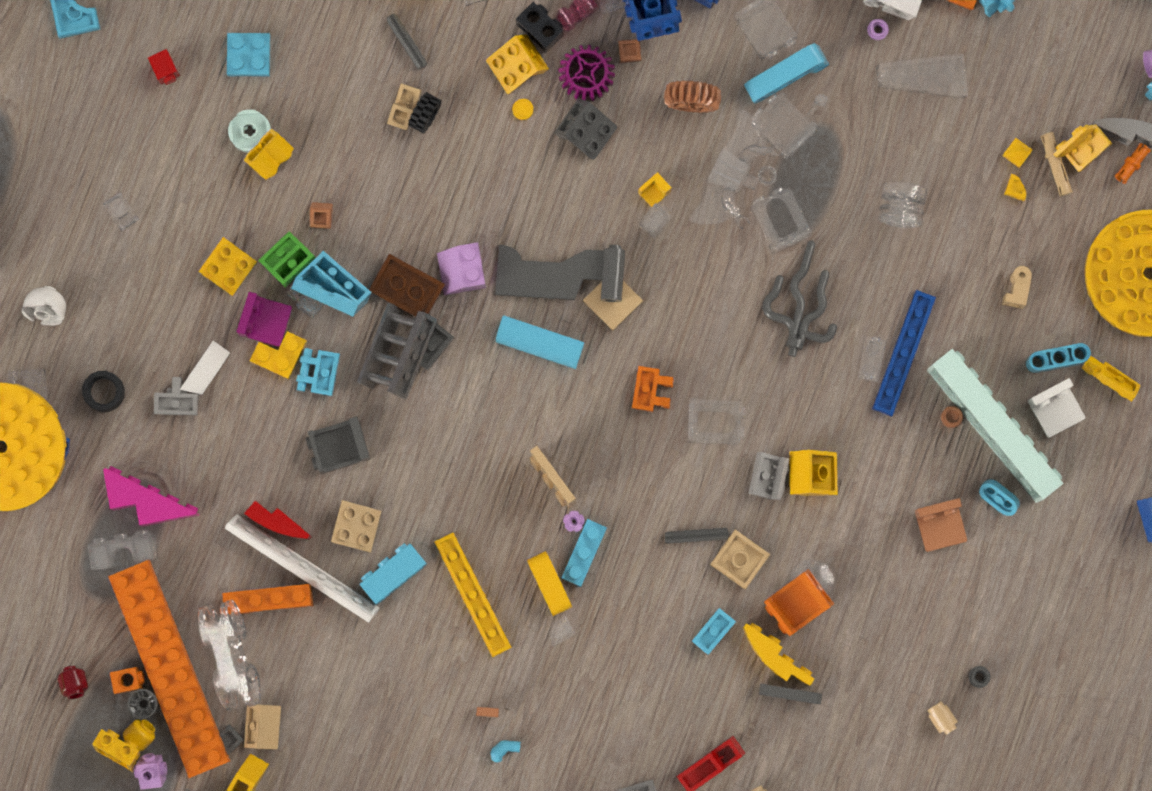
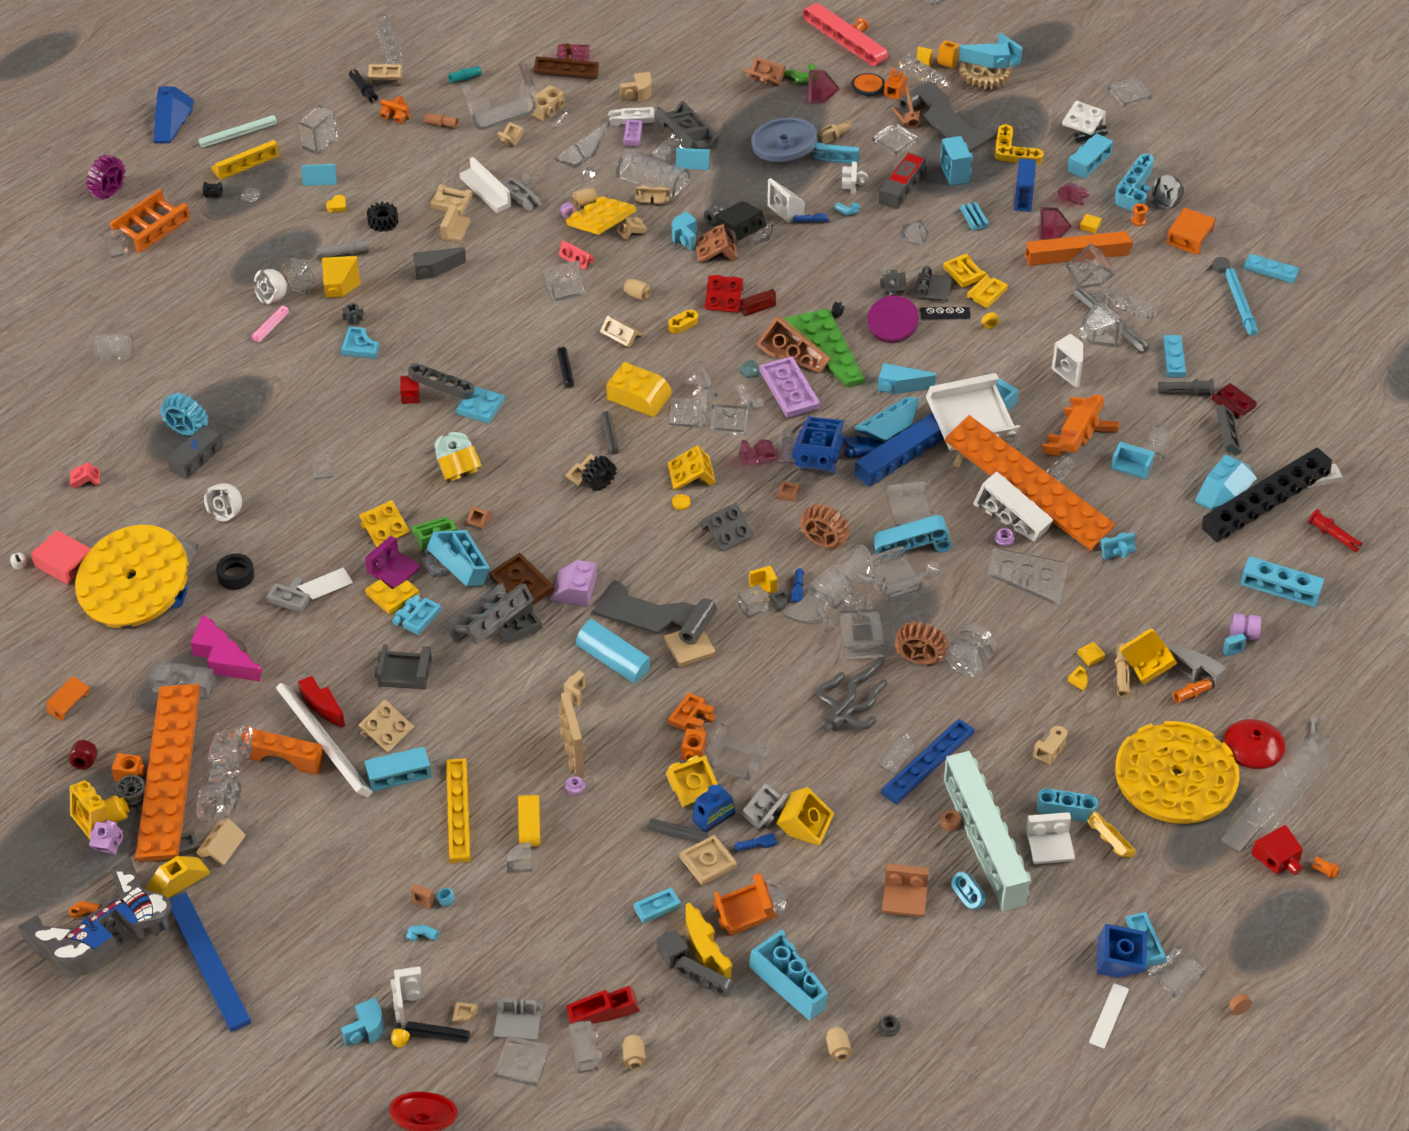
camera: 20 degrees right, 35 degrees down
black brick [516,2,564,53] -> none
magenta gear [558,44,615,101] -> none
medium azure plate [561,519,607,587] -> none
none -> orange hinge [46,676,90,721]
none -> dark grey beam [408,363,474,399]
none -> medium azure hinge [436,888,455,907]
none -> tan bracket [563,671,586,706]
none -> dark grey brick [657,929,689,969]
none -> yellow plate [666,755,718,808]
none -> orange brick [681,728,707,760]
none -> blue torso [692,785,736,832]
none -> blue piece [734,833,778,852]
none -> medium azure wedge [749,930,828,1021]
none -> dark grey tile [769,588,788,612]
none -> blue piece [791,568,804,603]
none -> nougat gear [895,621,948,666]

